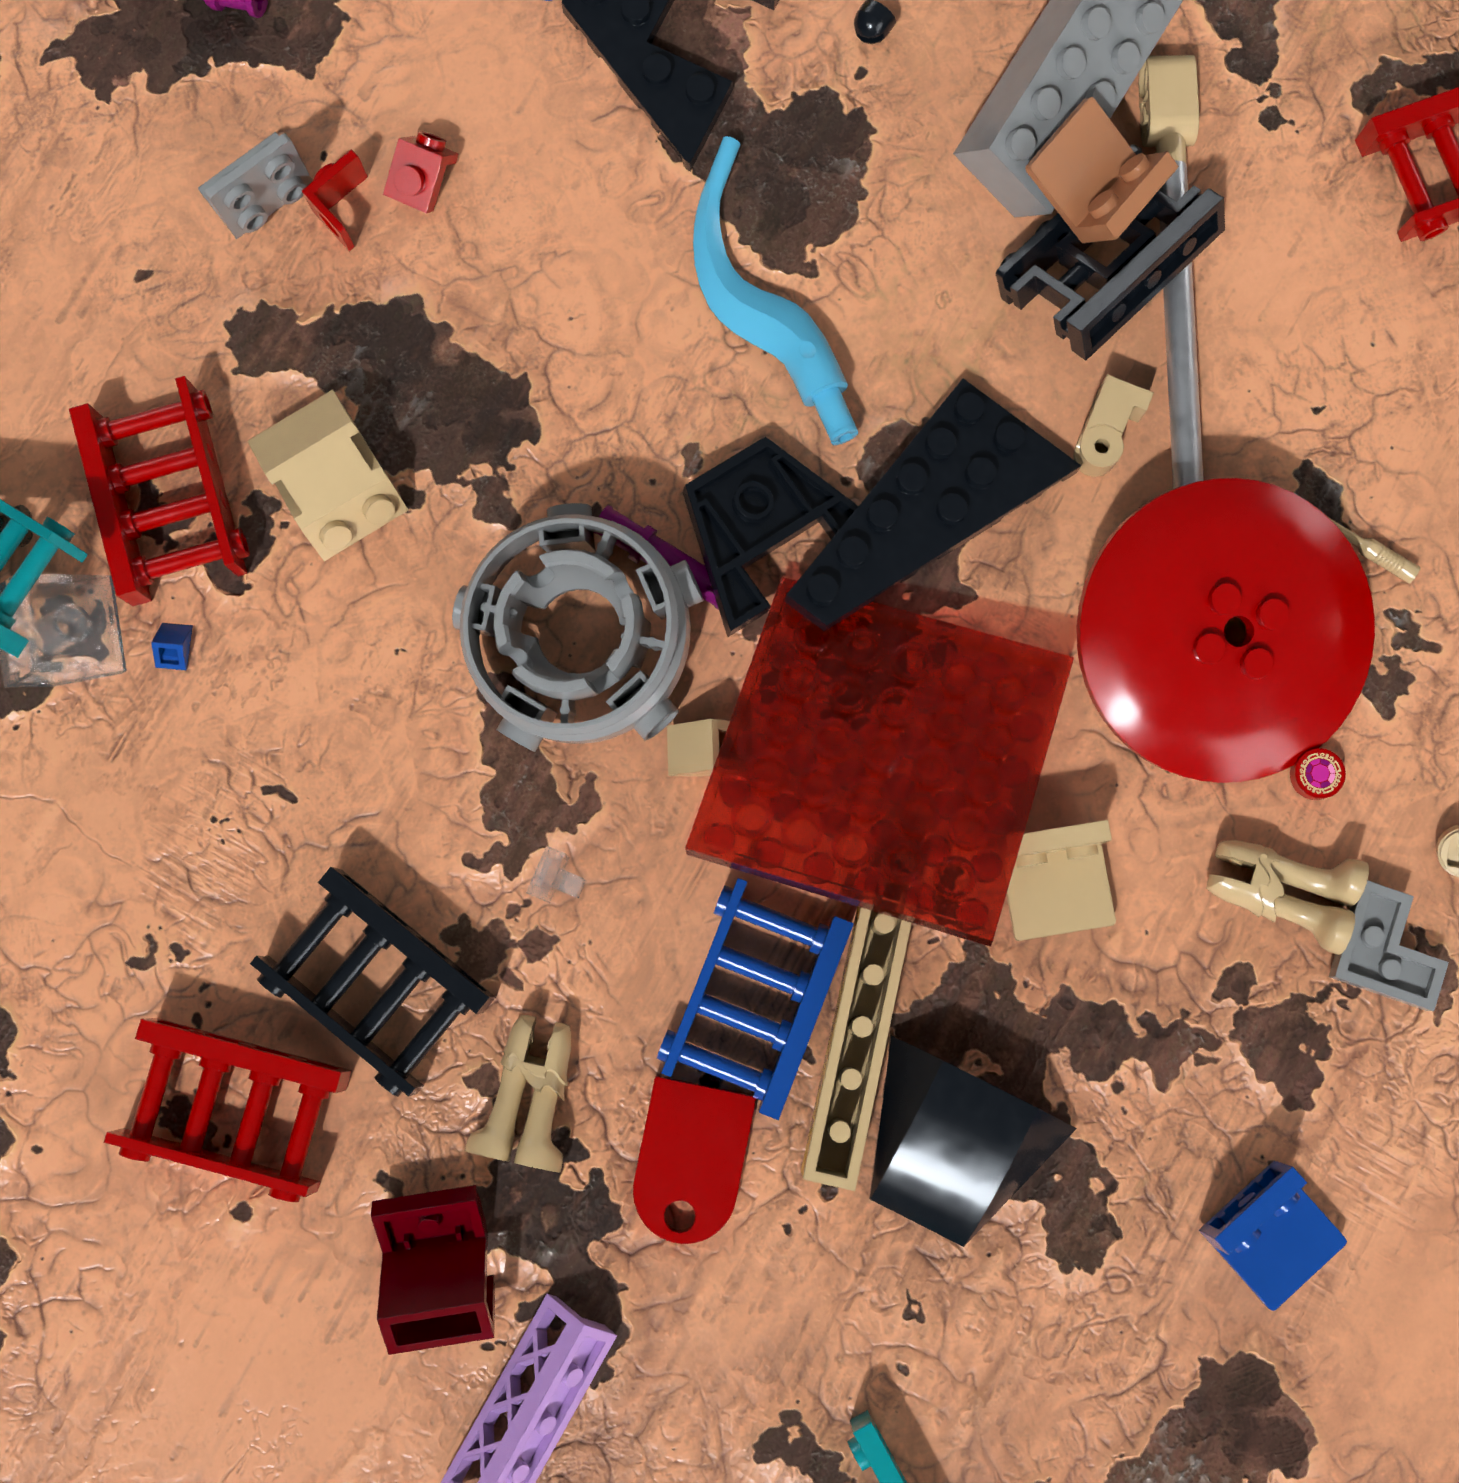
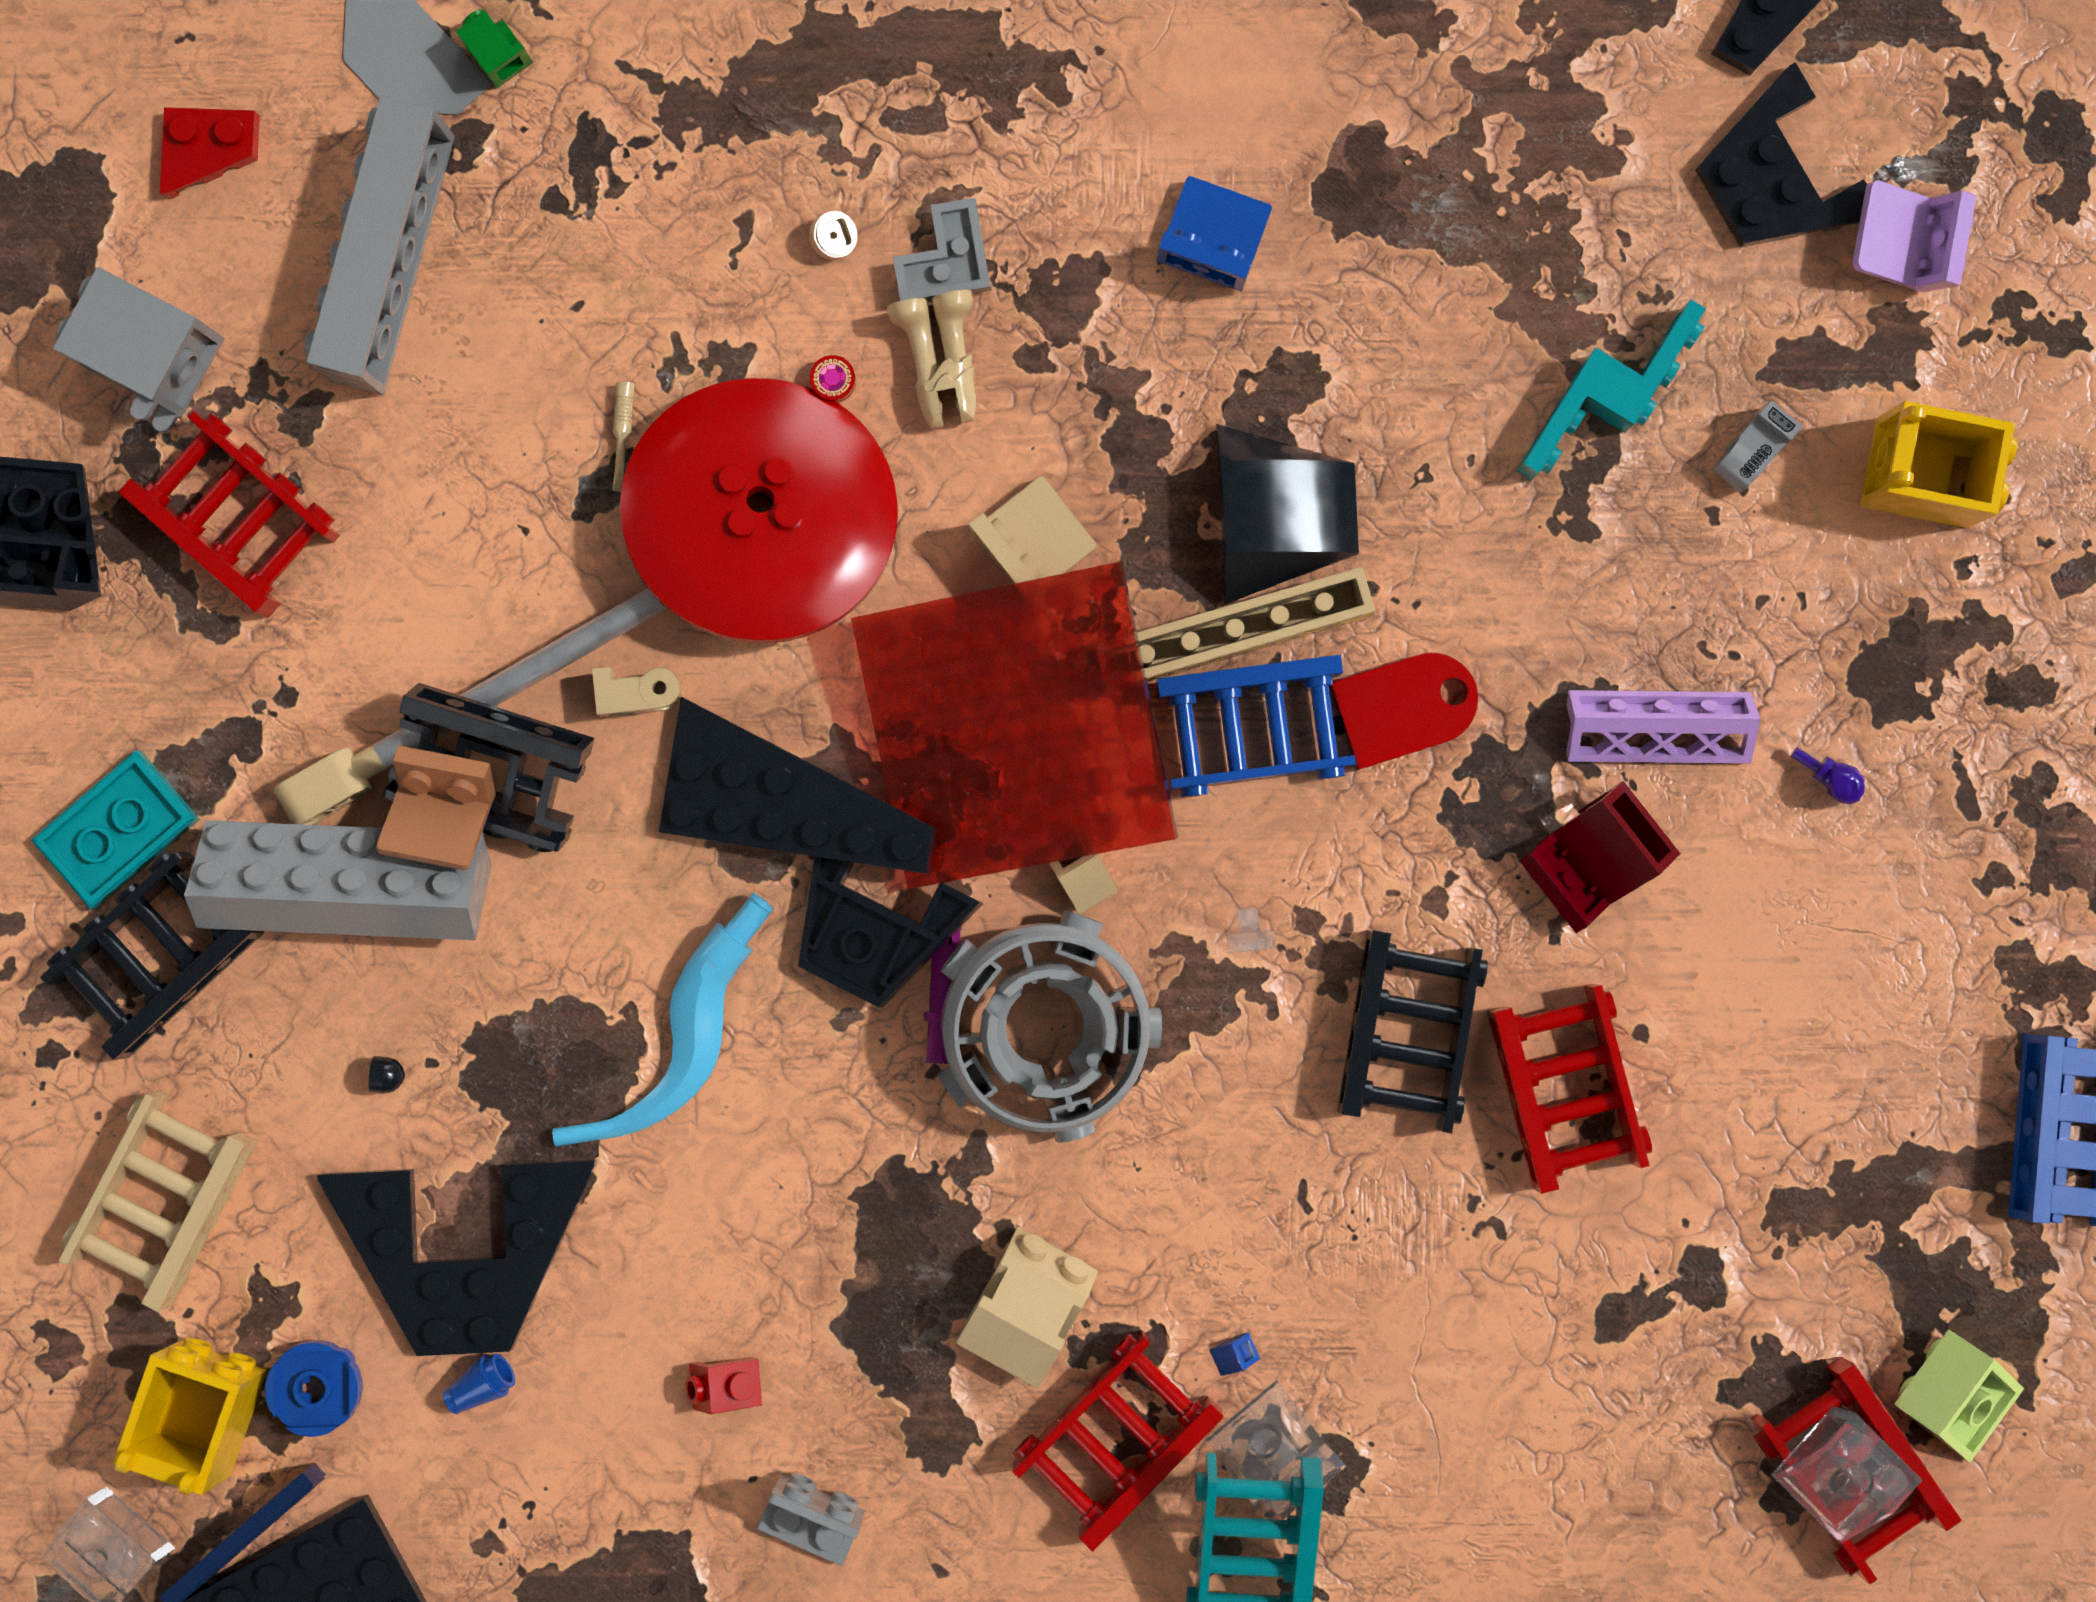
camera: 120 degrees left, 5 degrees up
red bracket [302,149,368,252] -> none
tan piece [465,1015,571,1173] -> none

